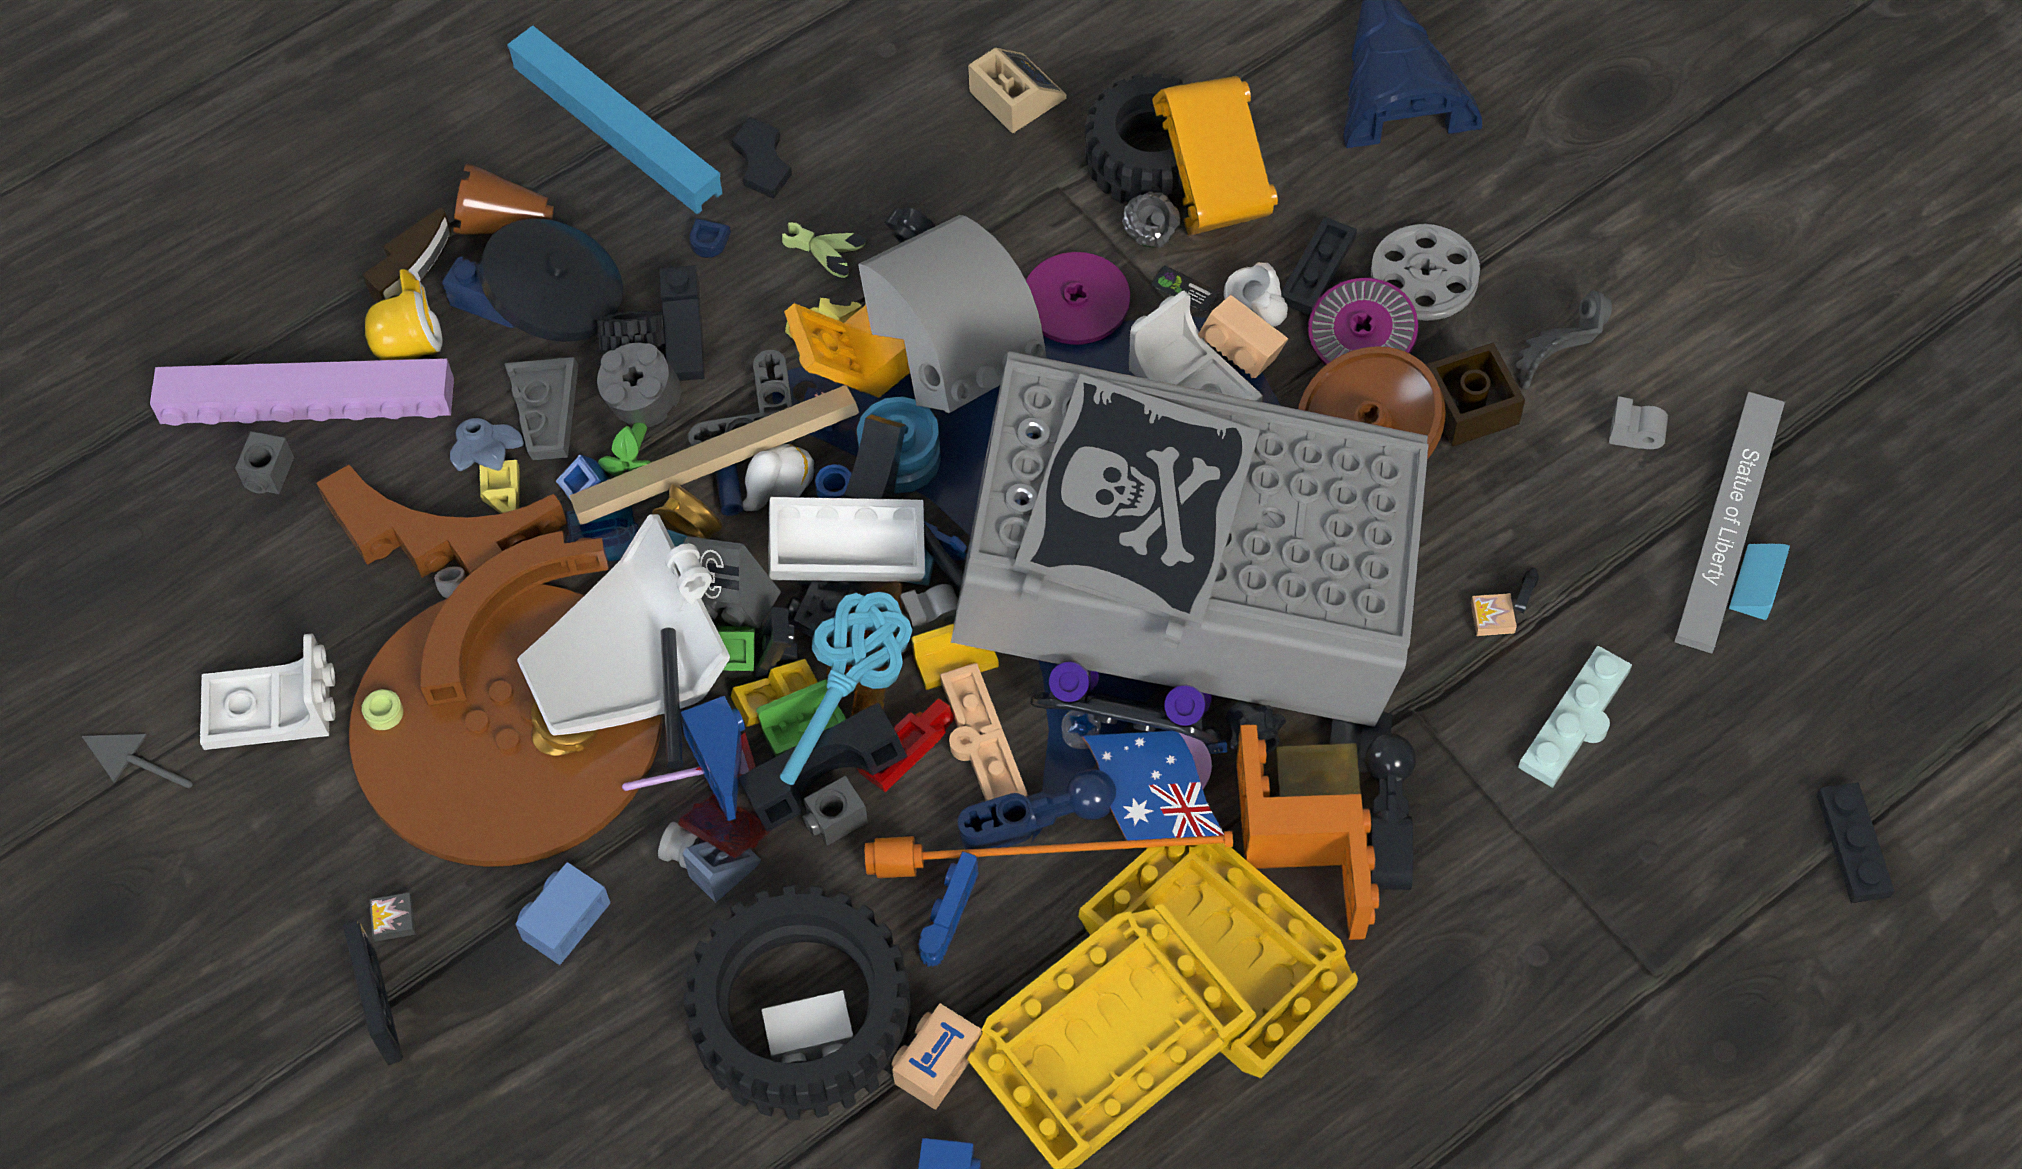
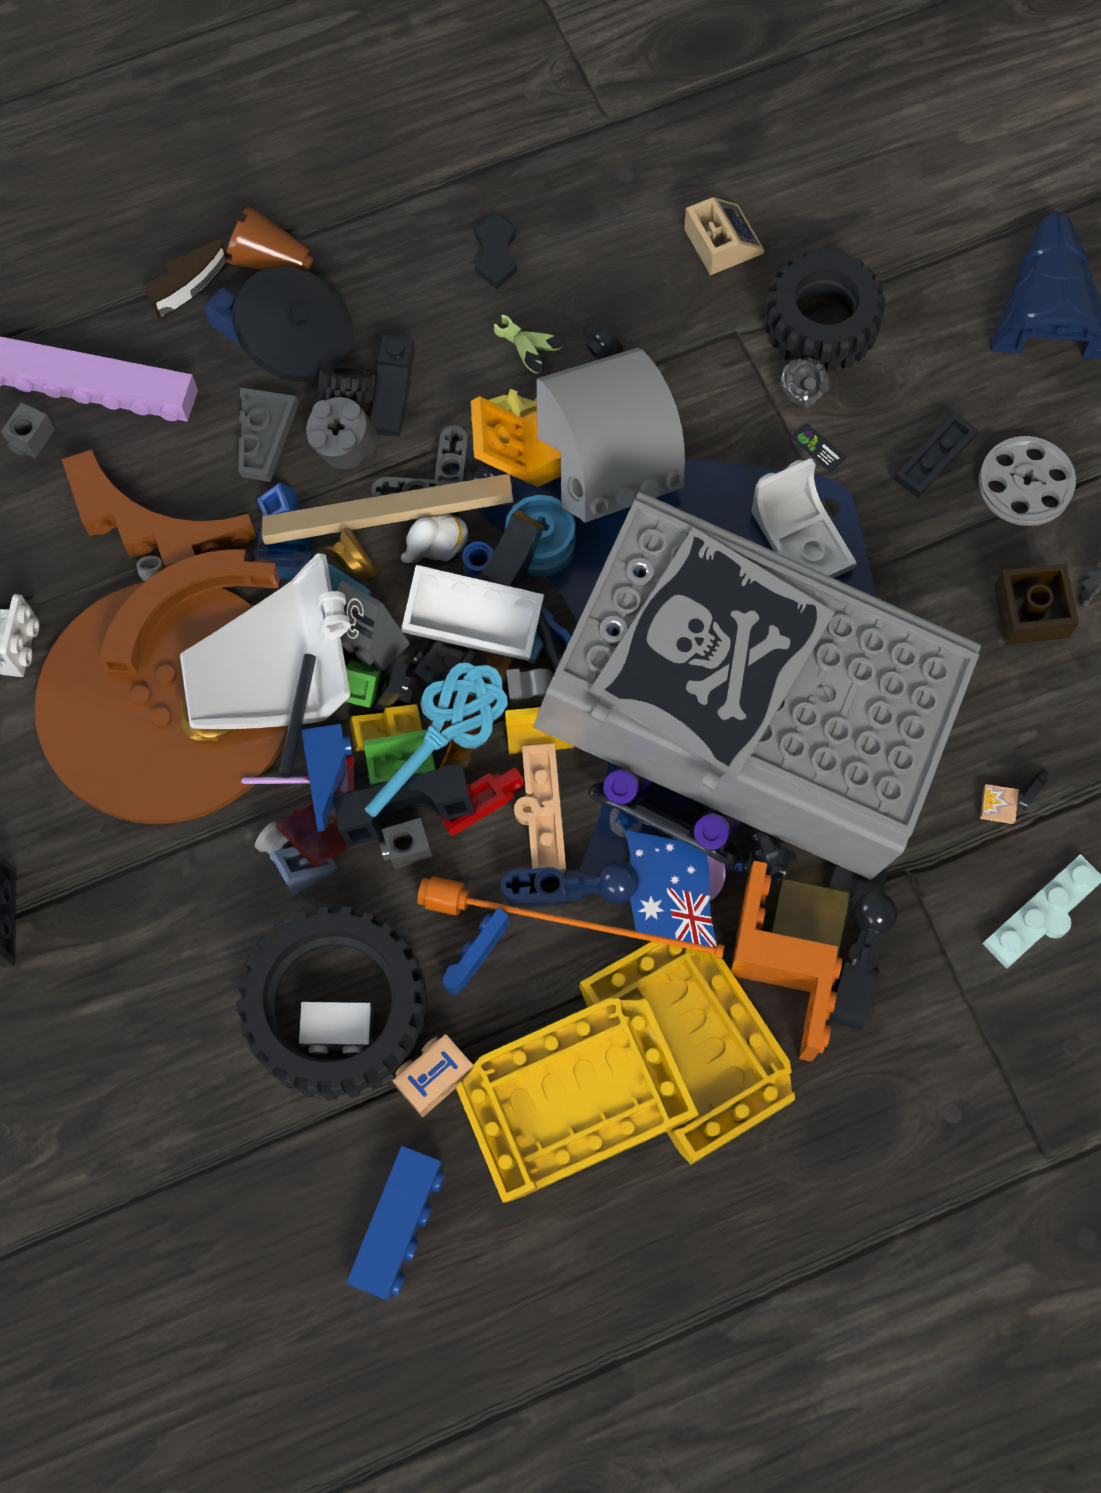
camera: 15 degrees right, 10 degrees up
yellowish green tile [362,689,404,730] -> none
yellow piece [365,269,443,360] -> none
tile [369,892,416,942] -> none
sand blue plate [450,418,524,471] -> none
light yellow slope [480,460,520,514] -> none
dark azure tile [507,25,723,214] -> none
medium blue brick [516,862,610,965] -> none
bright green plant [598,423,652,477] -> none
dark blue tile [689,218,731,258] -> none
dark blue hinge [715,463,743,516] -> none
magenta piece [1026,252,1130,344] -> none
light orange windscreen [1152,76,1278,236] -> none
light nougat brick [1198,294,1288,378] -> none
white hair [1224,262,1288,327] -> none
dark orange dish [1298,346,1446,459] -> none
piece [1308,278,1418,365] -> none

